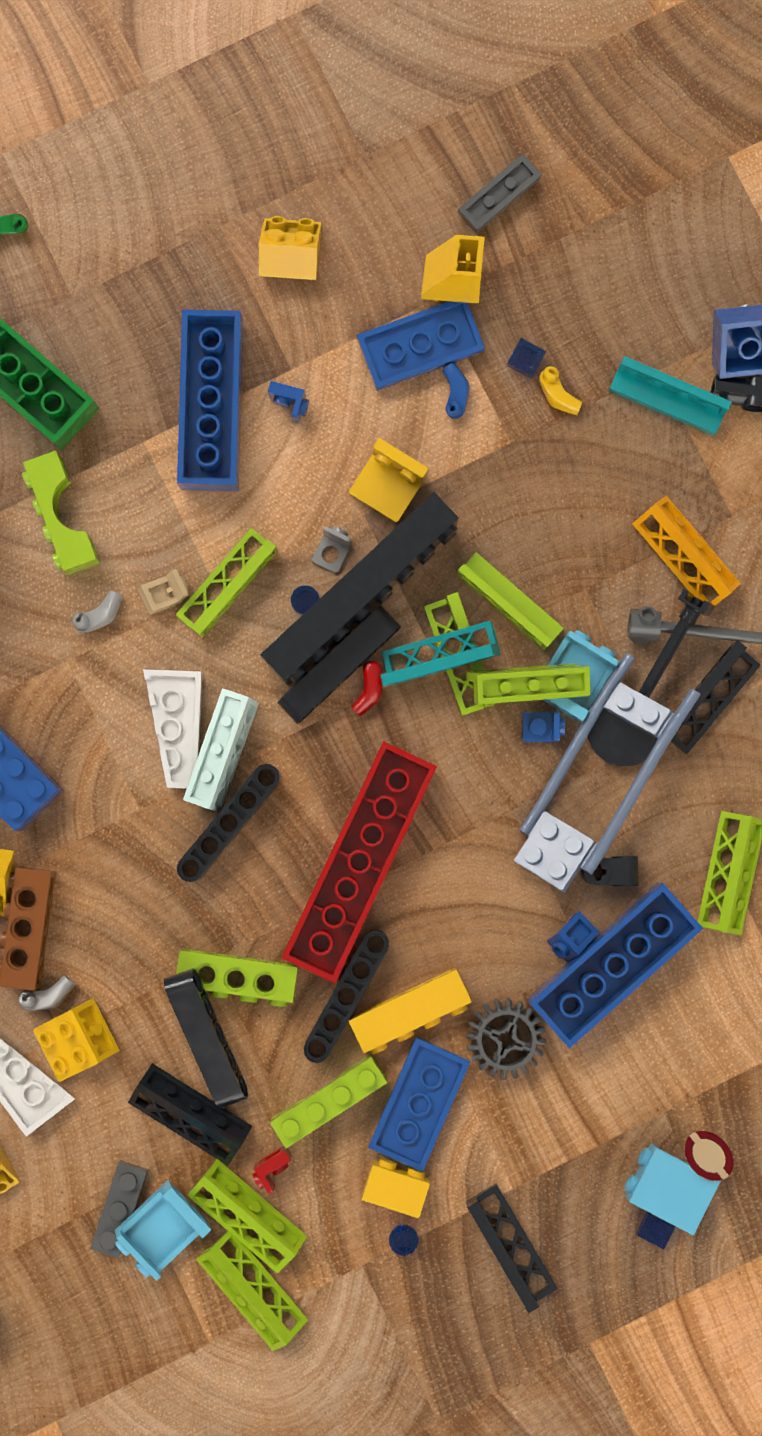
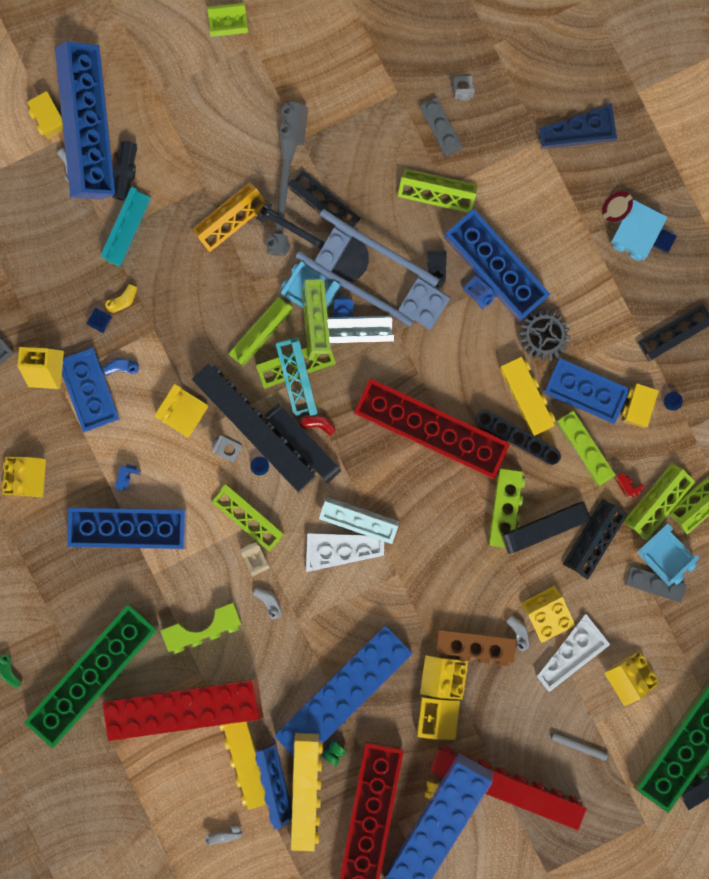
camera: 85 degrees left, 0 degrees up
black beam [177,764,281,882] -> none
none -> light aqua fence [328,316,393,343]

